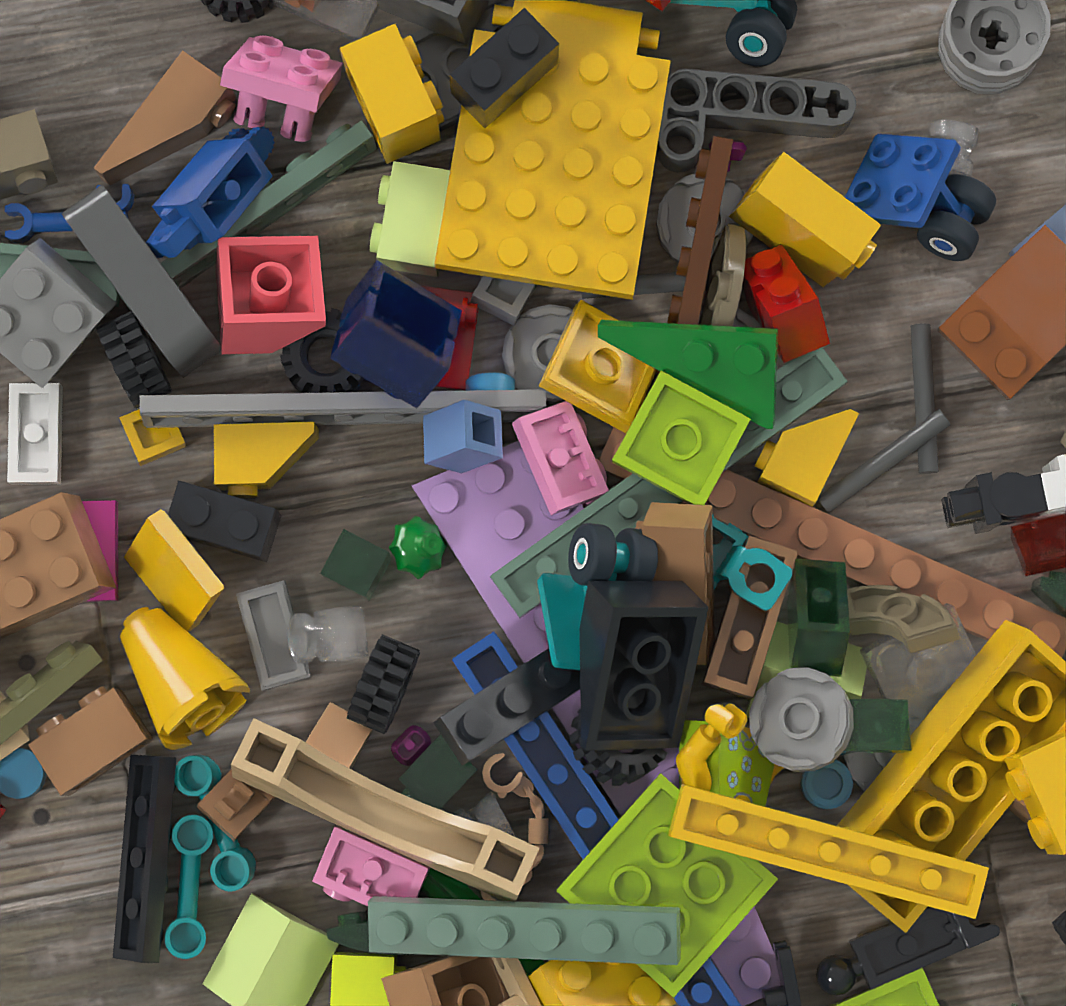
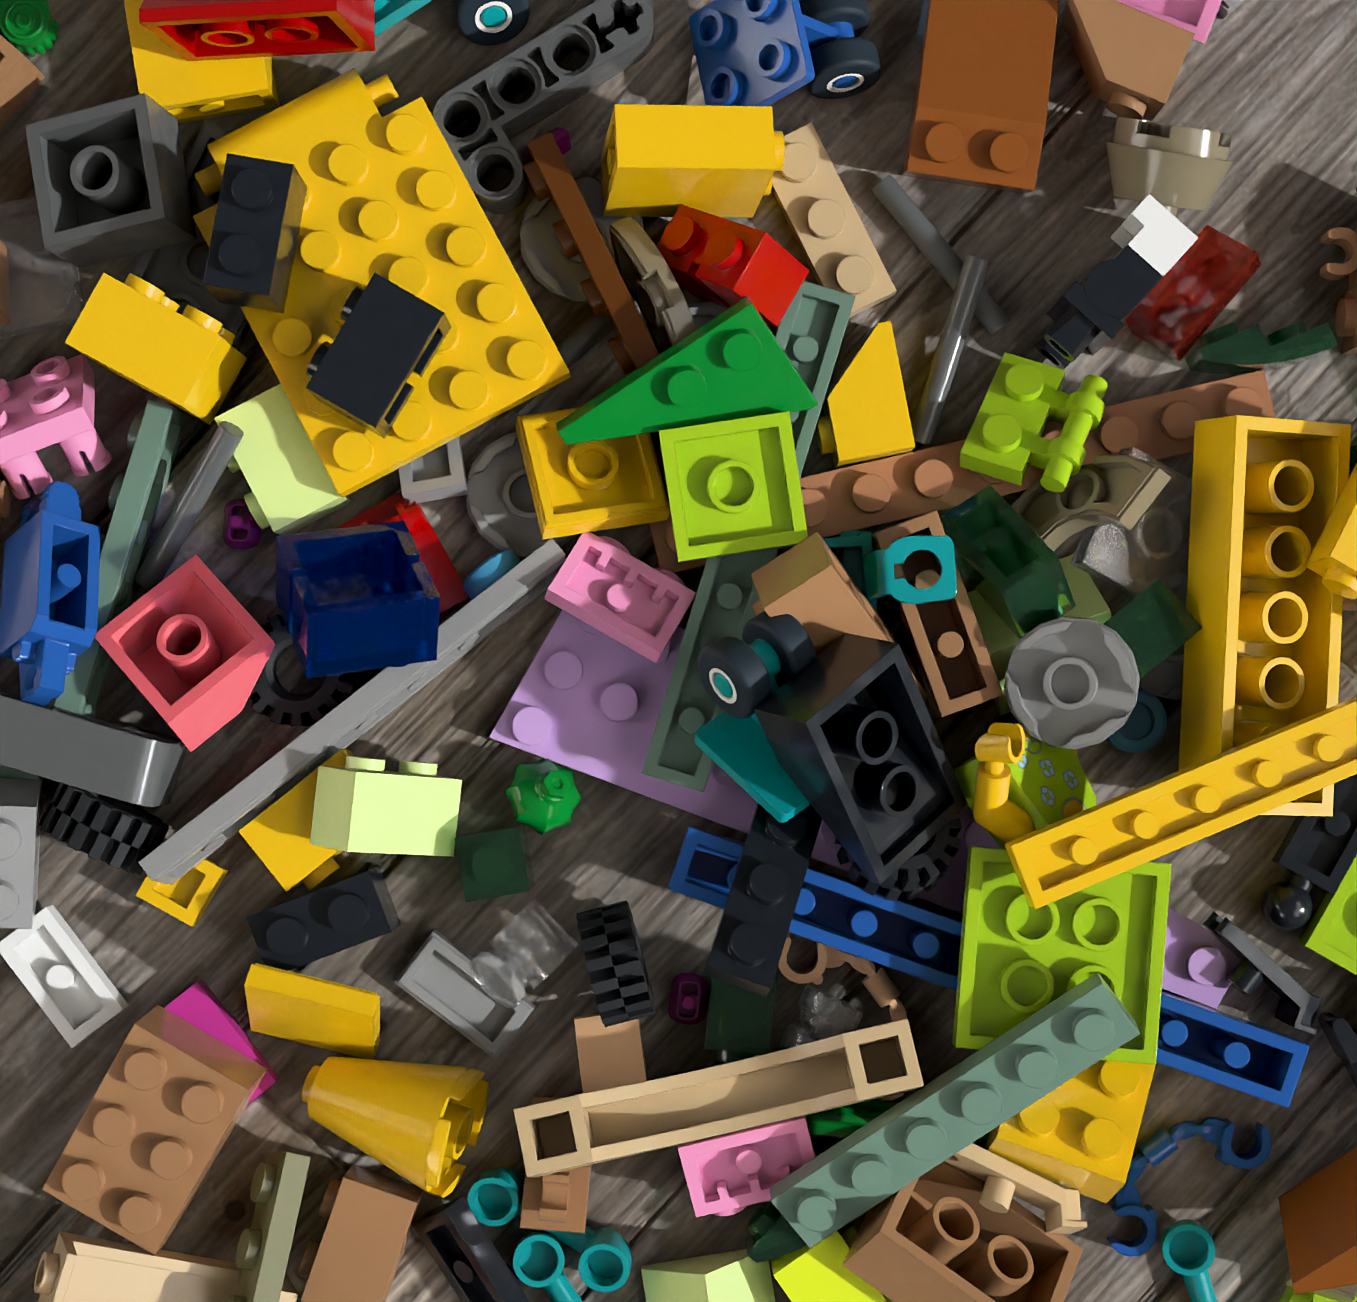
camera: 40 degrees left, 5 degrees up
medium blue brick [423,400,503,474] -> none
none -> dark grey bar [135,421,244,590]
none -> magenta rock [223,499,261,549]
none -> black piece [306,273,451,439]
none -> yellowish green brick [310,756,462,857]
none -> tan plate [771,122,897,318]
none -> lime plate [960,352,1108,493]

